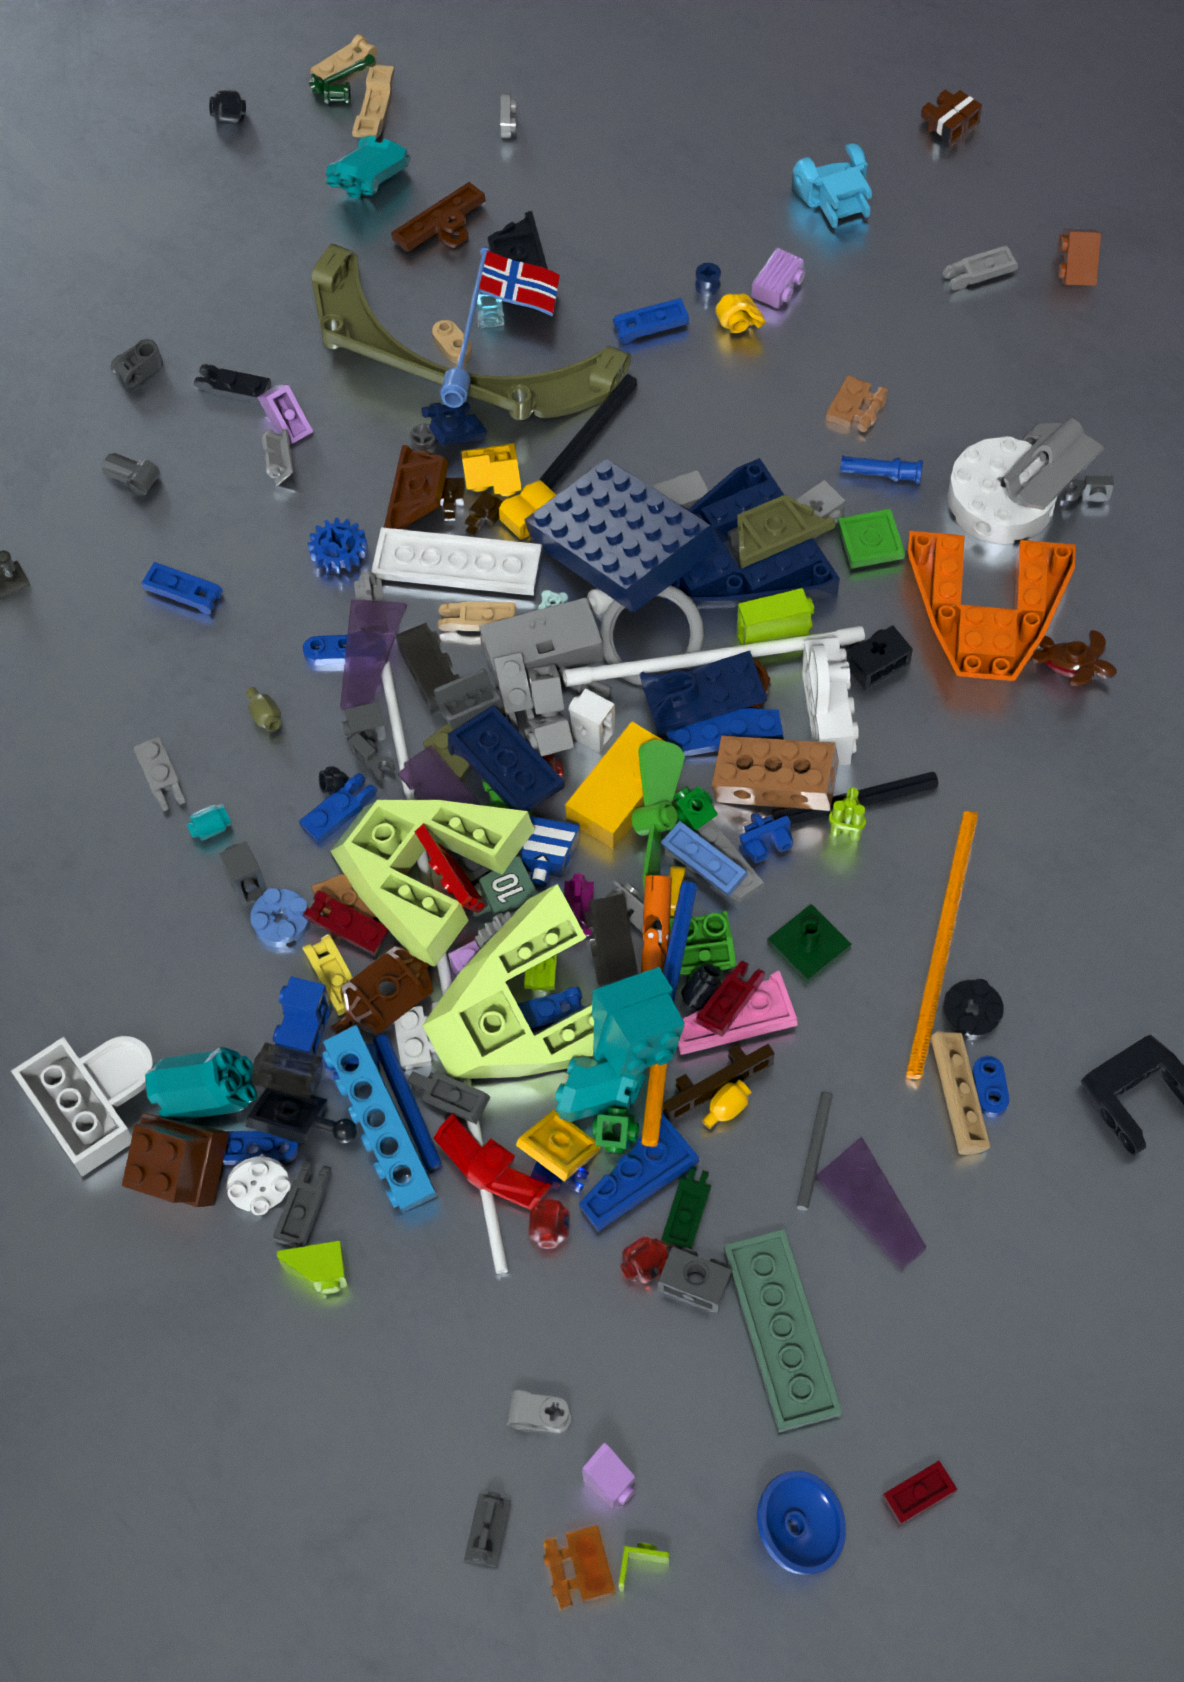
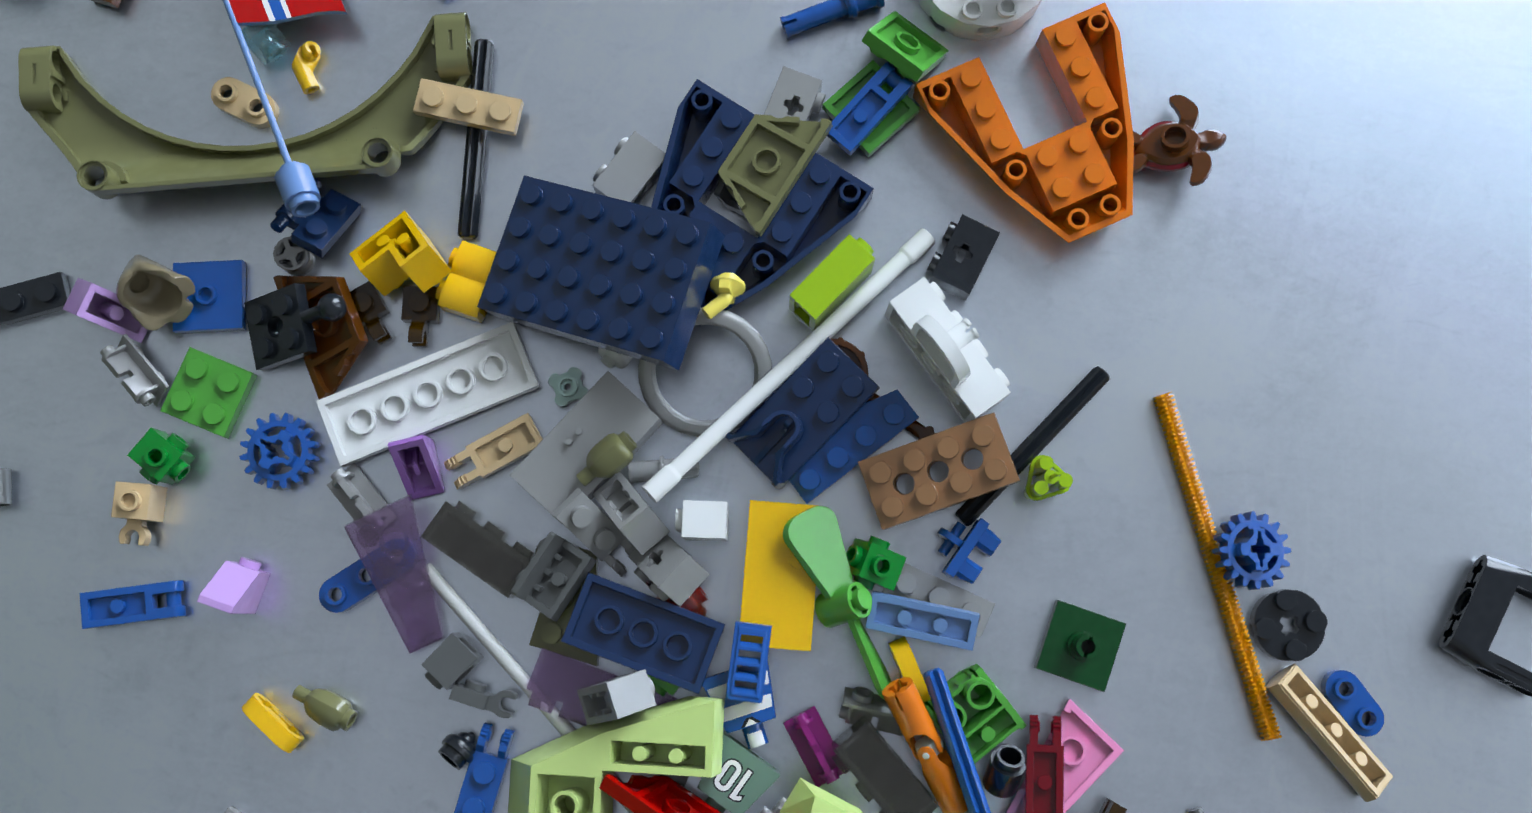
camera: 30 degrees left, 20 degrees up
none -> tan brick [111,481,168,546]
none -> dark tan hat [116,254,195,331]
none -> green brick [127,428,196,485]
none -> bright green plate [160,347,257,439]
none -> blue plate [173,260,246,333]
none -> lavender slope [197,557,271,614]
none -> yellow beam [241,692,304,753]
none -> black plate [244,283,347,370]
none -> yellow arm [291,41,321,95]
none -> medium lavender slope [388,435,444,500]
none -> tan plate [413,78,524,136]
none -> olive plant [576,431,638,486]
none -> brick [577,669,656,725]
none -> light yellow plate [701,272,746,320]
none -> blue slope [726,621,772,703]
none -> blue plate [827,62,914,156]
none -> bright green plate [862,11,949,82]
none -> blue gear [1212,511,1292,590]

